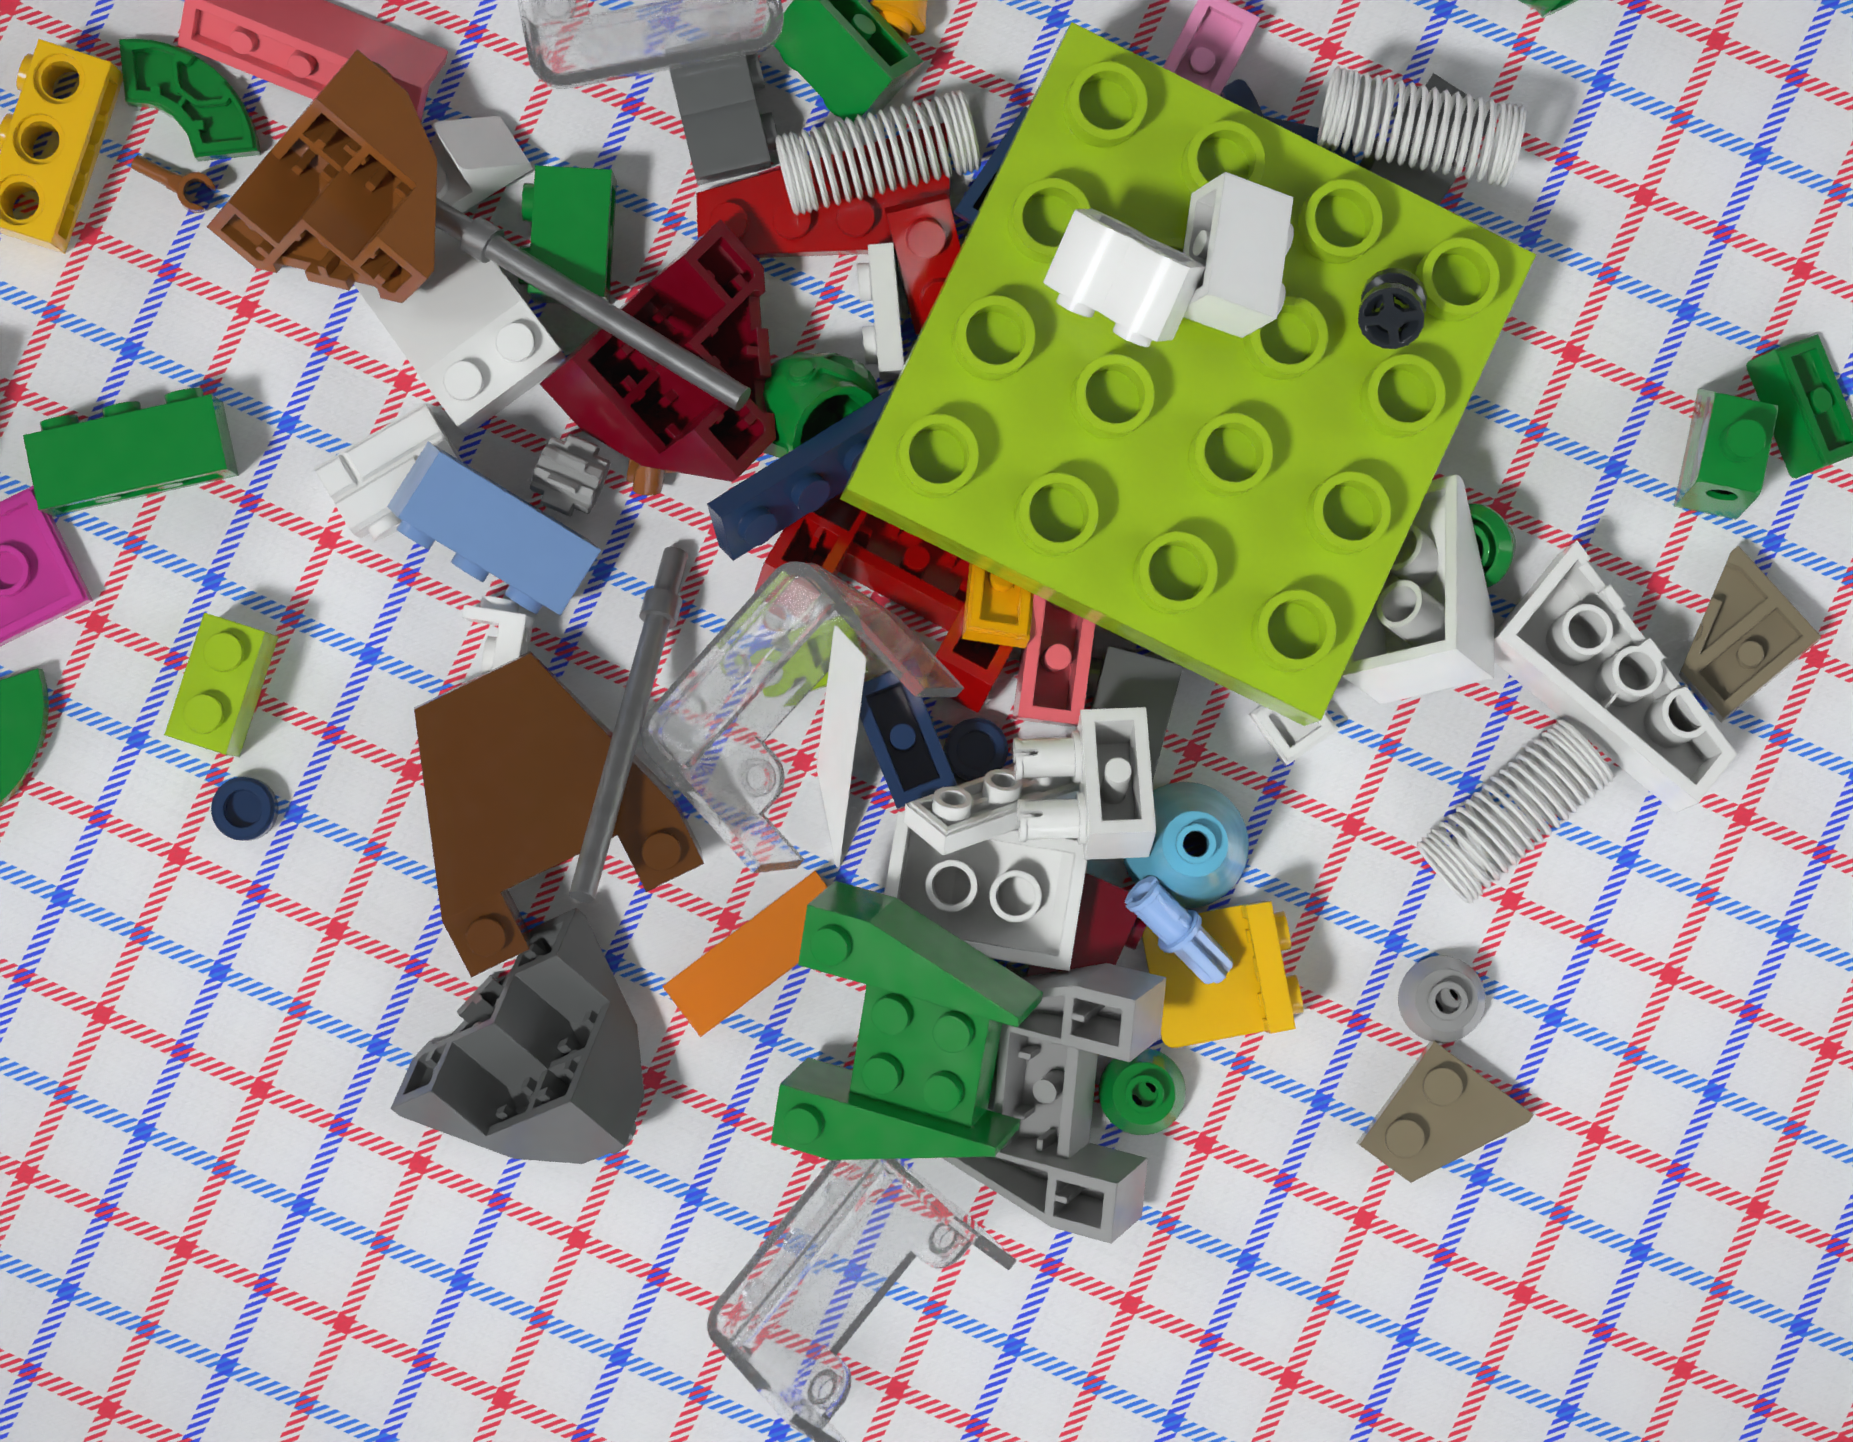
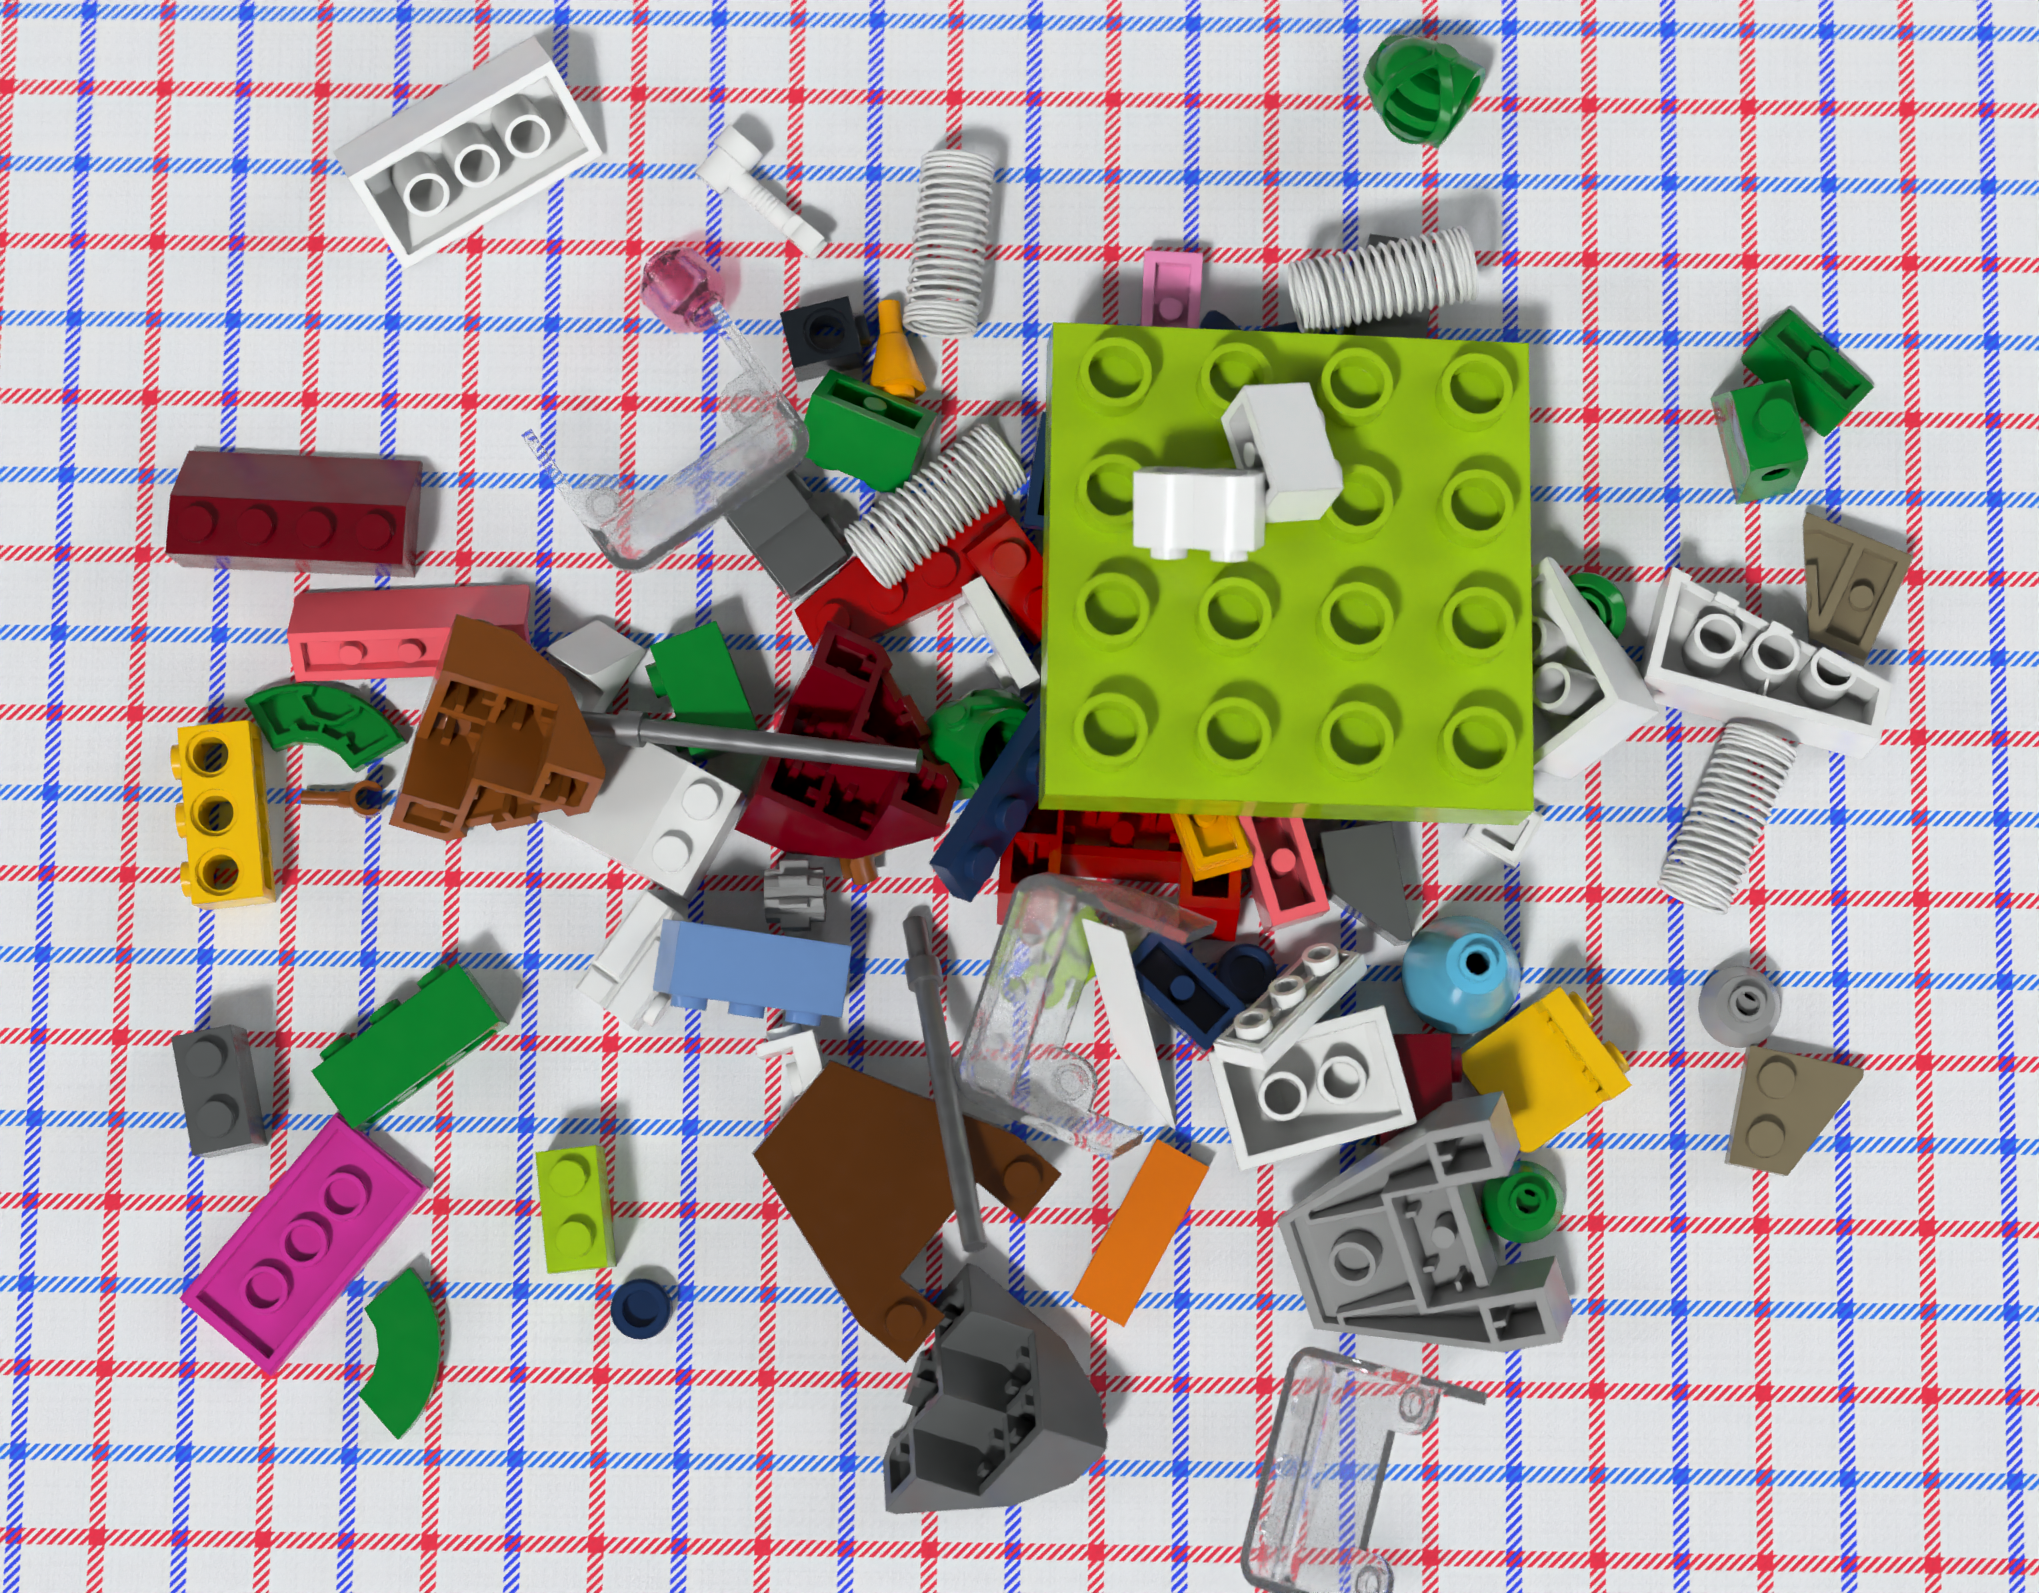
camera: 20 degrees left, 5 degrees down
green wedge [771,881,1043,1160] -> none
white brick [1013,707,1156,860] -> none
light blue axle [1125,876,1233,984] -> none
black wheel [1358,268,1427,349] -> none

